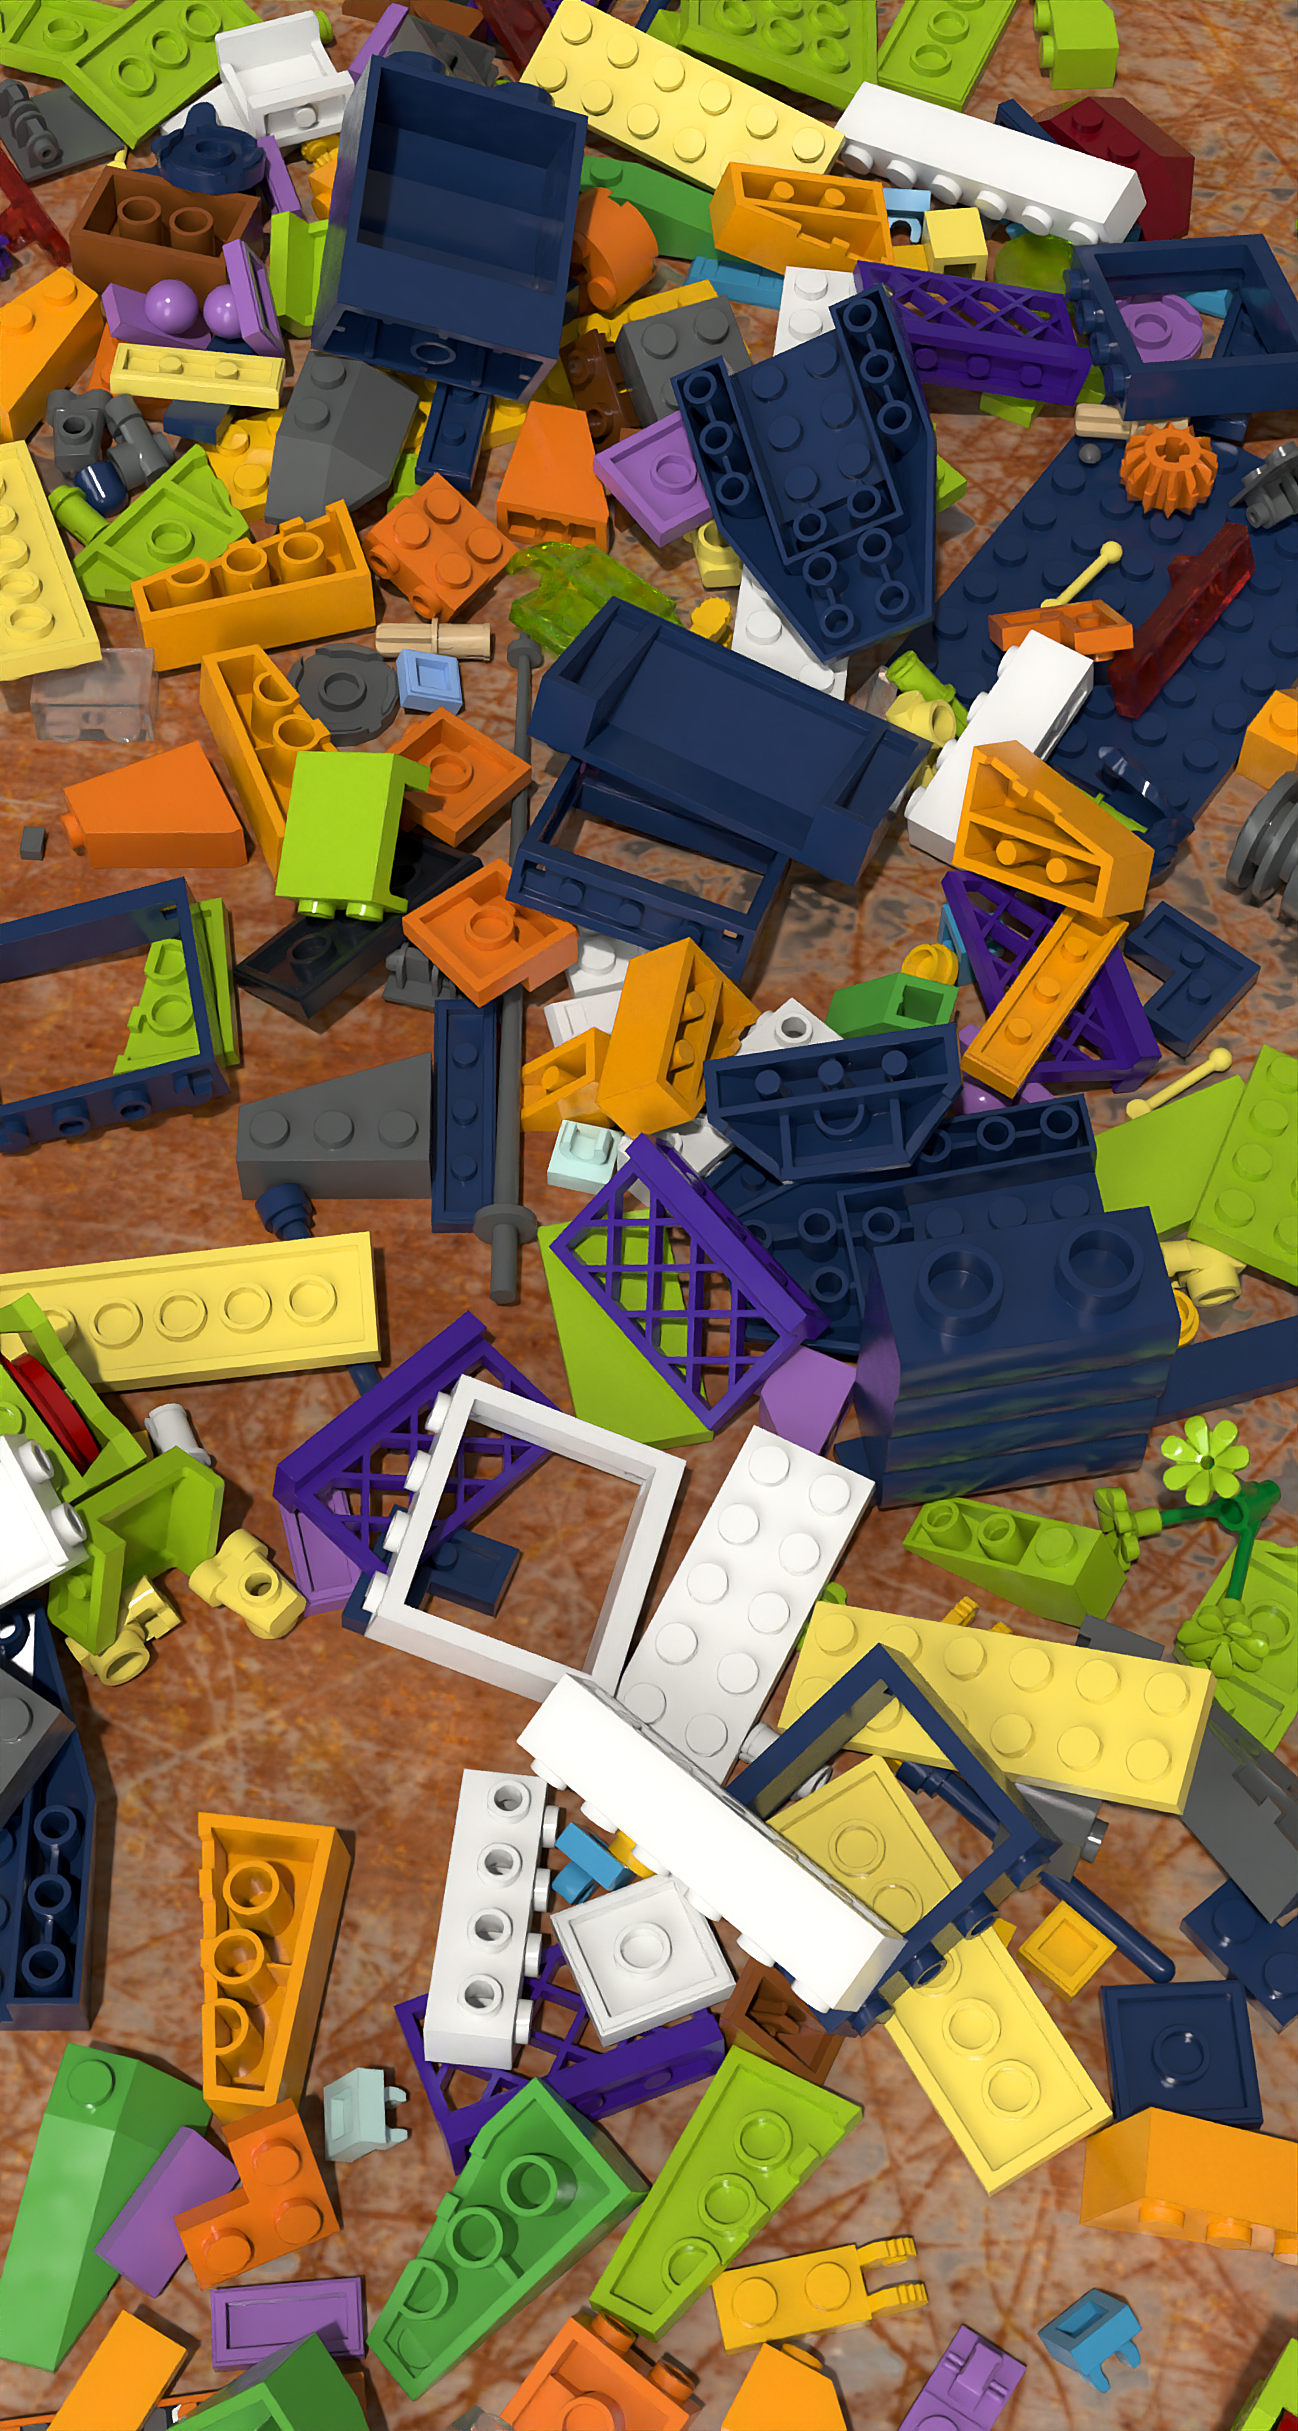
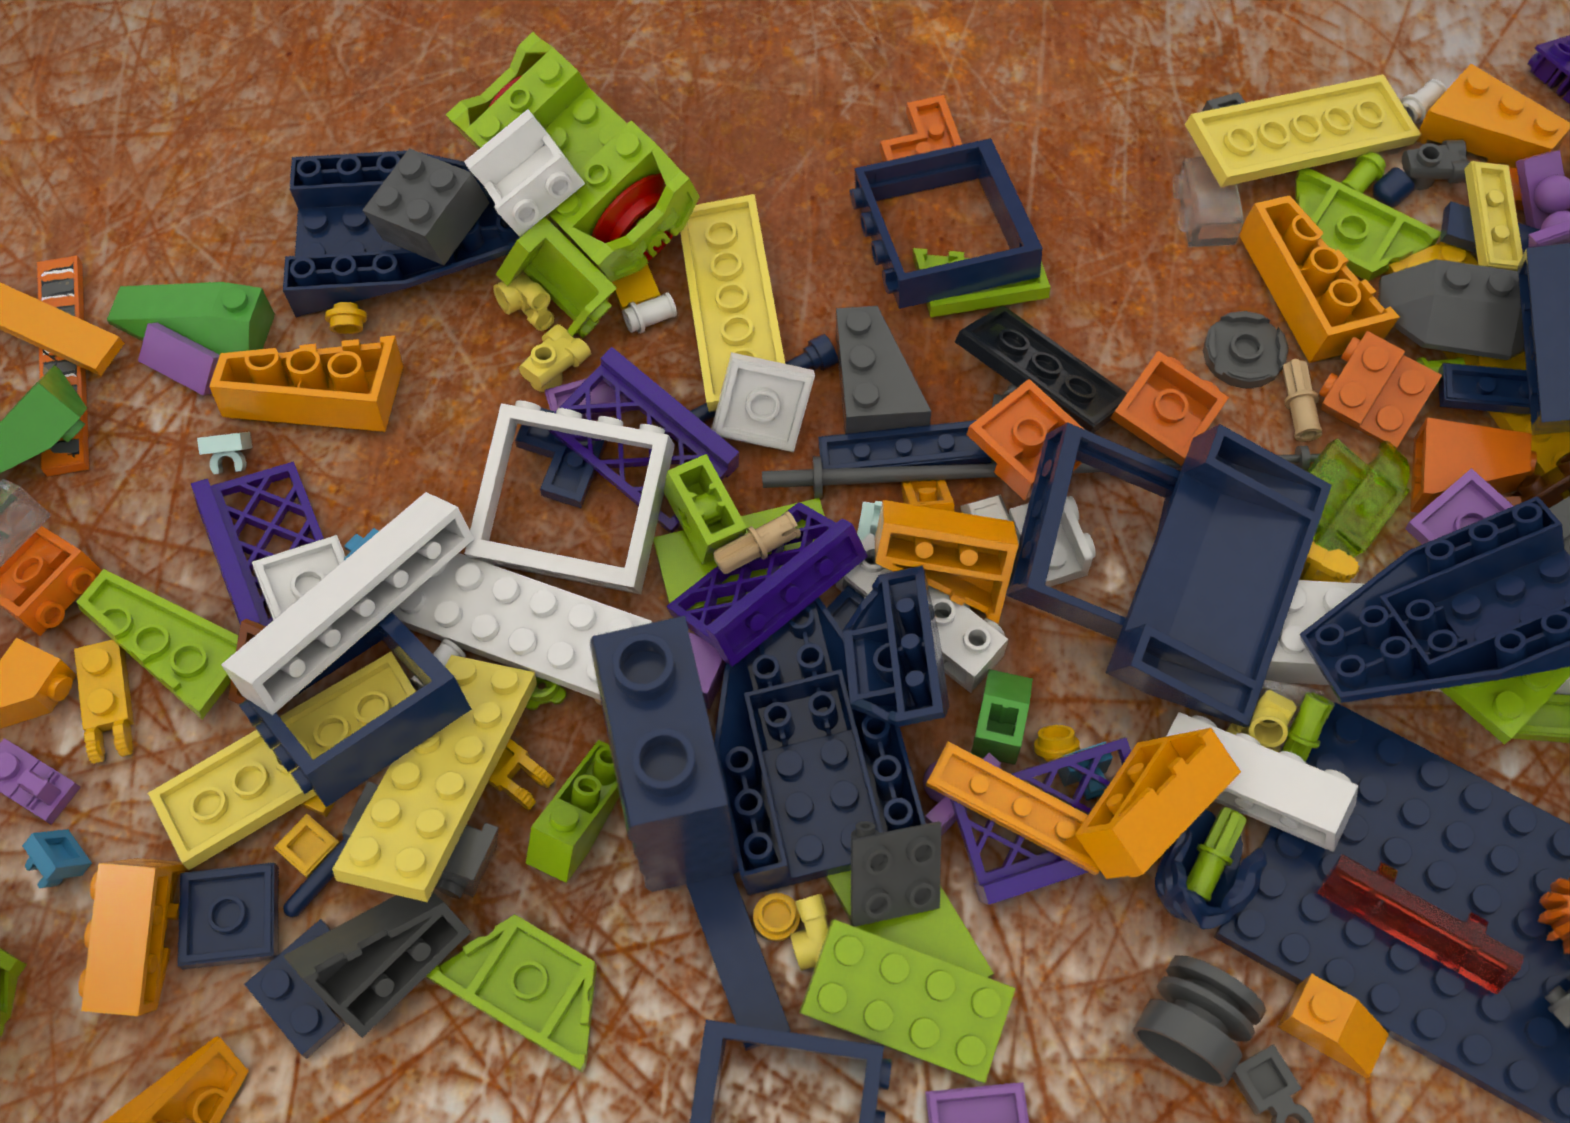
camera: 90 degrees right, 5 degrees up
dark grey piece [20,826,47,861] -> none
orange slope [59,740,248,868] -> none
dark grey plate [105,393,175,491] -> none
orange plate [173,2098,341,2291] -> none
light orange wedge [199,644,338,882] -> none
medium lavender tile [210,2277,365,2372] -> none
lime panel [275,751,431,922] -> none
bright green wedge [366,2077,651,2401] -> none
light blue tile [396,648,463,716] -> none
white brick [423,1769,560,2070] -> none
orange plate [988,599,1134,662] -> none
light yellow hinge [1041,541,1123,608] -> none
lime plant [1094,1415,1281,1678] -> none
dark blue plate [1123,900,1261,1058] -> none
light yellow hinge [1125,1047,1233,1122] -> none
none -> yellow plate [325,302,367,334]
none -> lime brick [663,454,747,565]
none -> white tile [712,352,815,452]
none -> tan axle [713,511,801,574]
none -> dark grey hinge [851,821,941,927]

